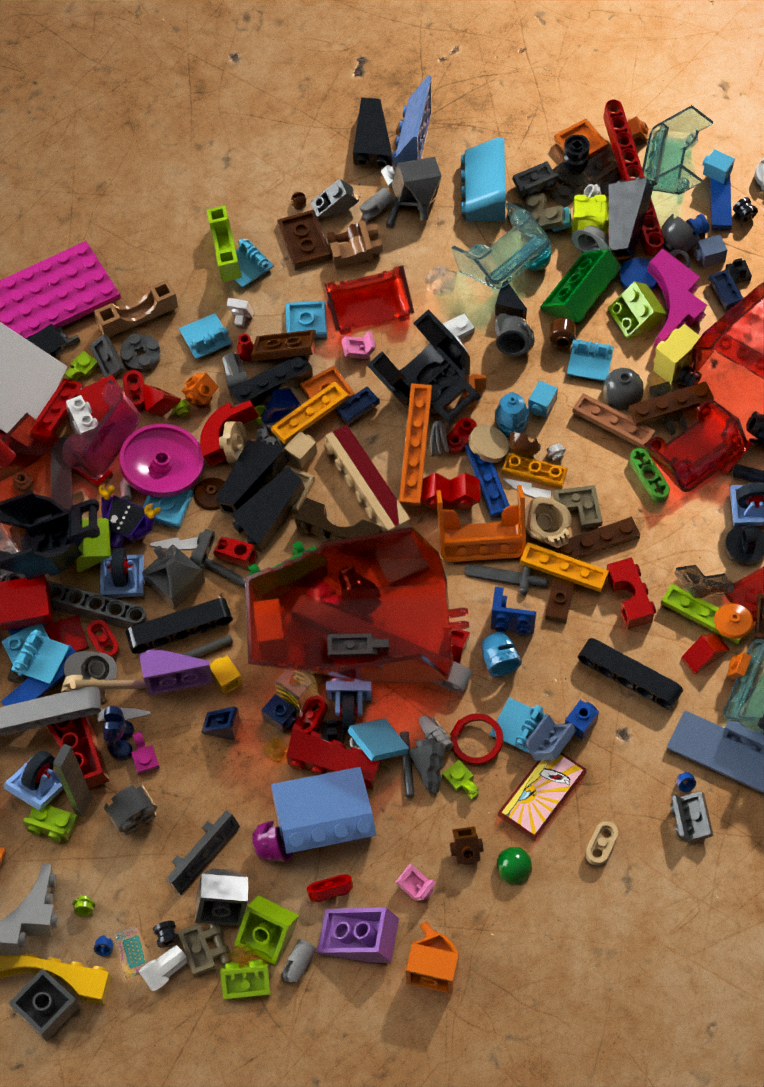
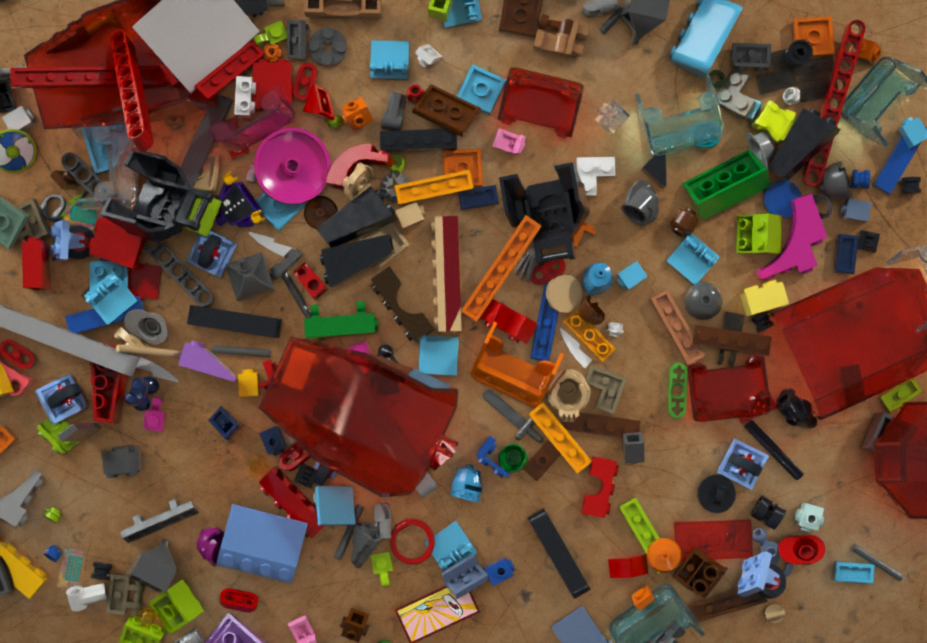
camera: 25 degrees right, 25 degrees up
red plate [87,620,120,659] -> none
clear blue slope [261,389,301,423] -> none
dark grey hinge [327,633,389,658] -> none
clear smoke plate [675,565,734,598] -> none
none -> red bracket [258,360,279,390]
none -> orange plate [263,44,282,62]
none -> green hair [498,444,528,473]
none -> dark grey brick [623,432,645,464]

